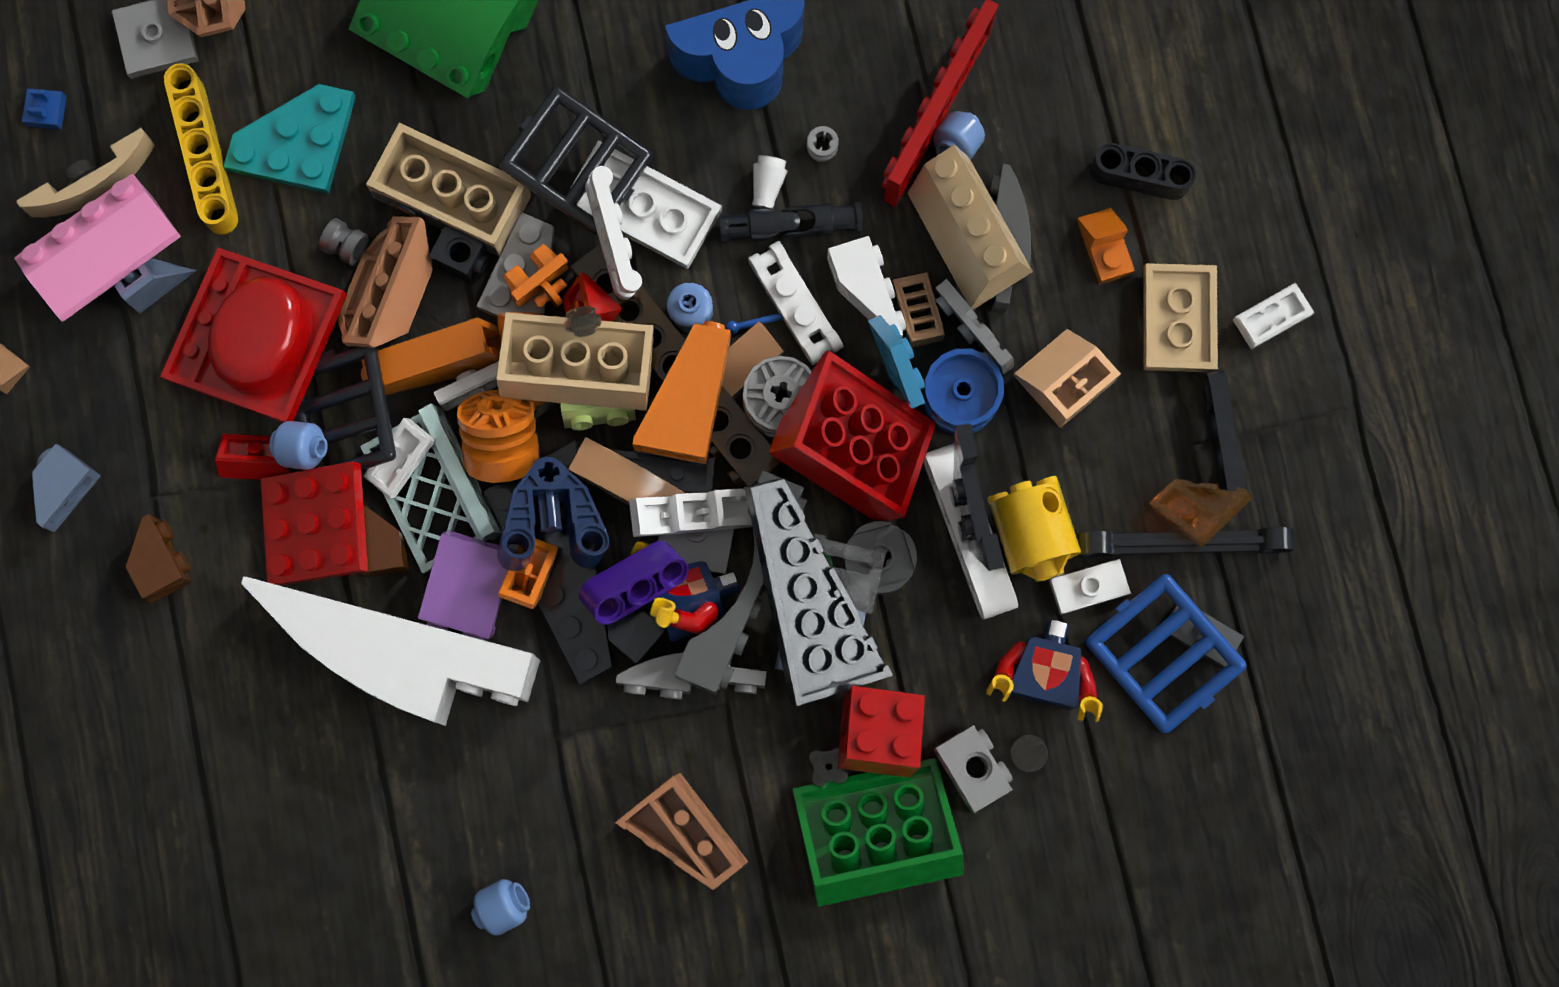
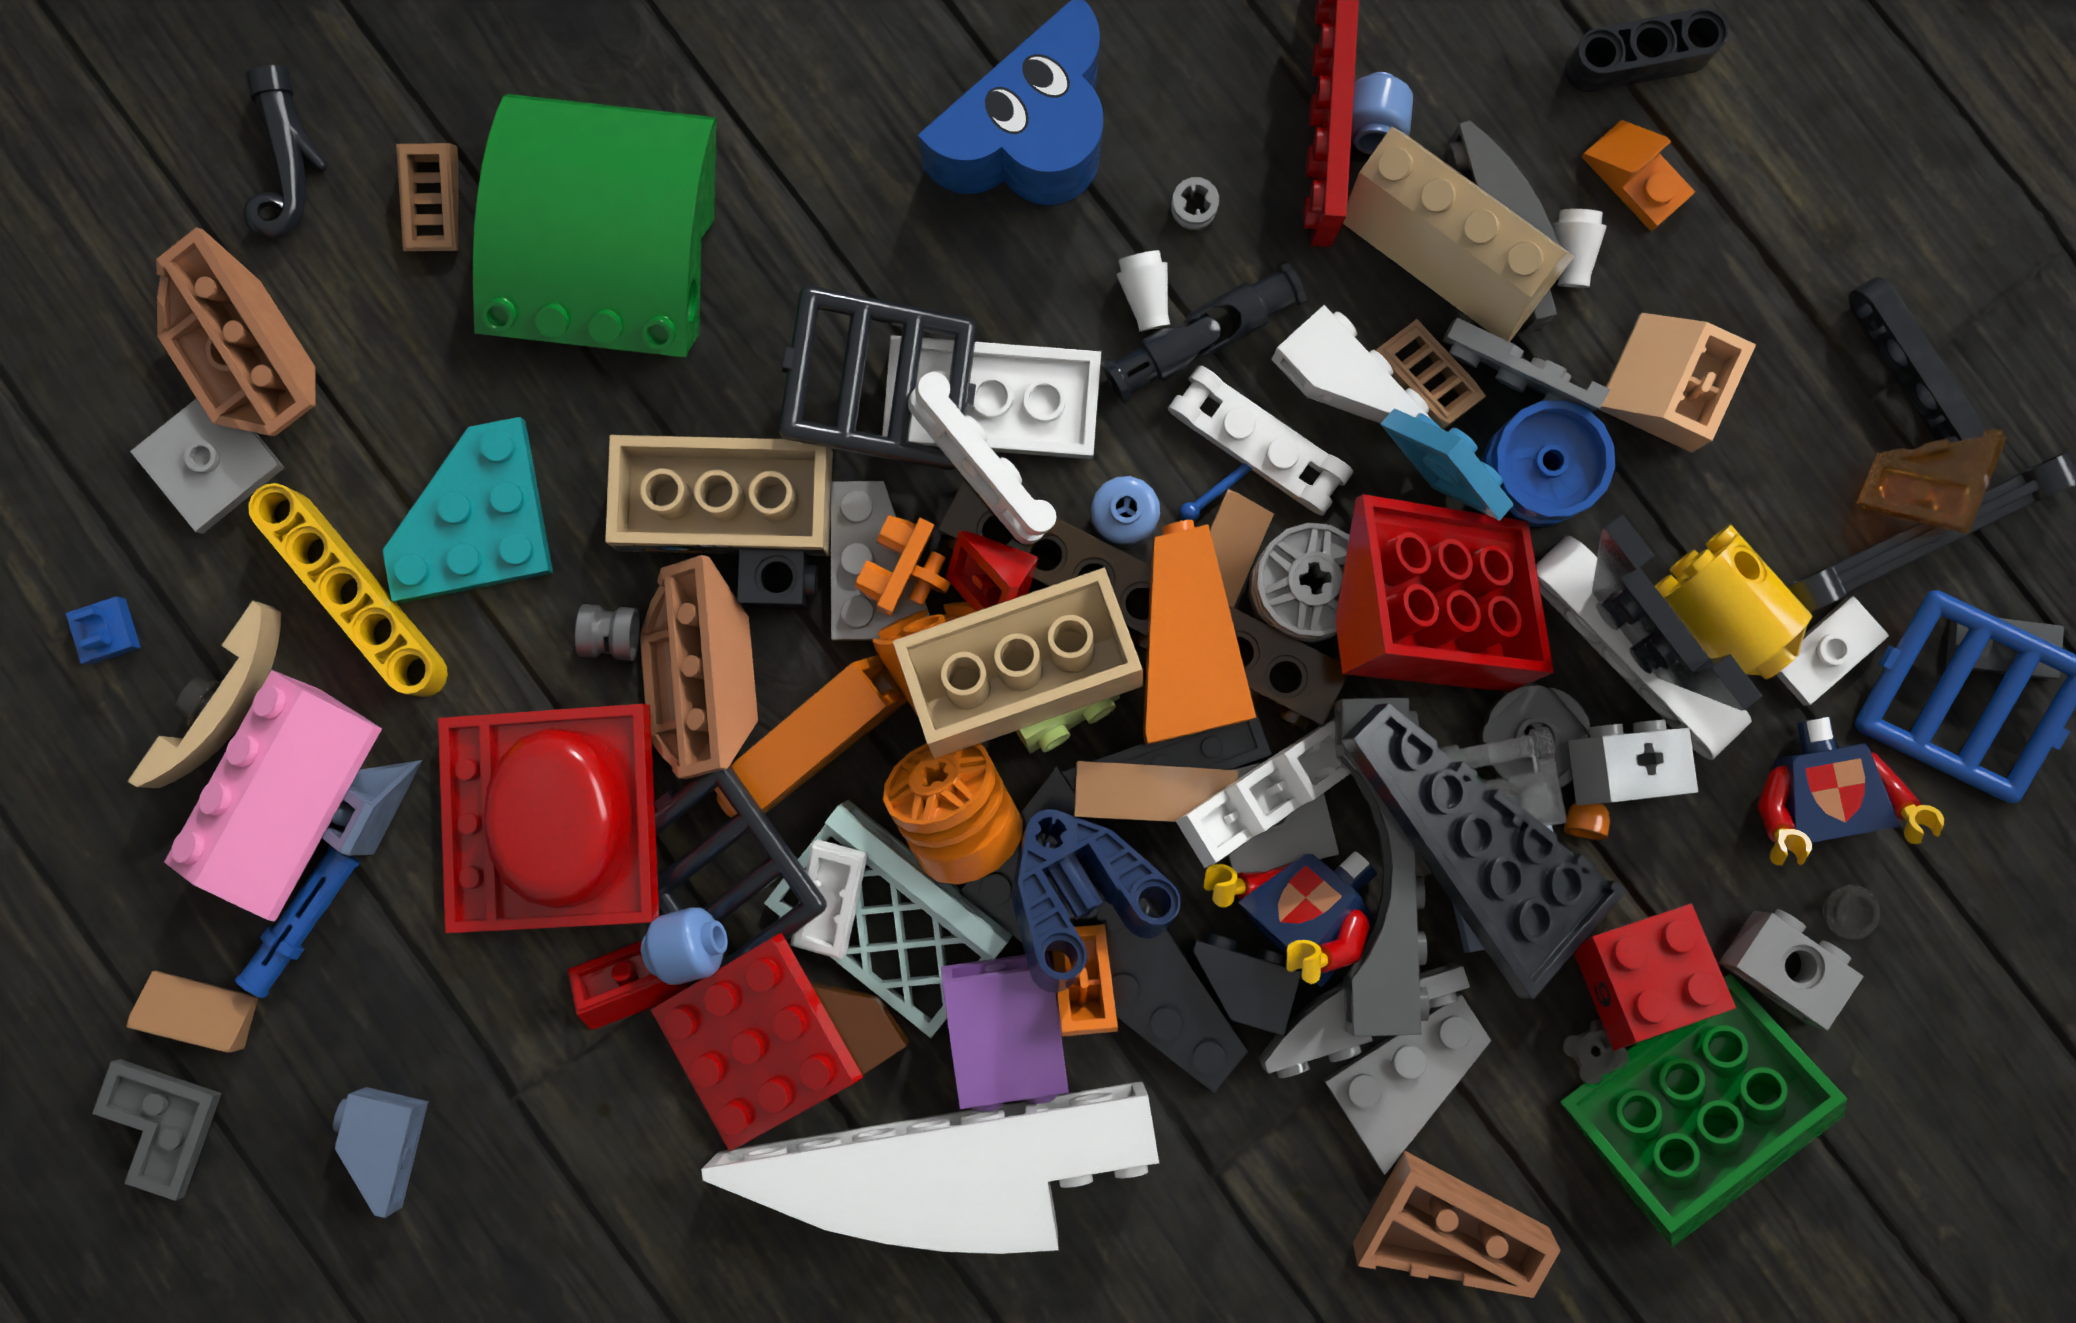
camera: 20 degrees left, 5 degrees up
reddish brown slope [126,514,192,603] -> none
white plate [434,361,499,411] -> none
clear smoke plate [564,307,602,337] -> none
dark purple beam [579,541,689,625] -> none
tan plate [1143,263,1218,372] -> none
white plate [1233,283,1314,350] -> none
none -> blue pin [235,845,360,998]
none -> light grey wing [1323,993,1491,1175]
none -> white cone [1553,209,1607,288]
none -> orange hinge [1564,803,1610,840]
none -> brick [1568,720,1698,805]

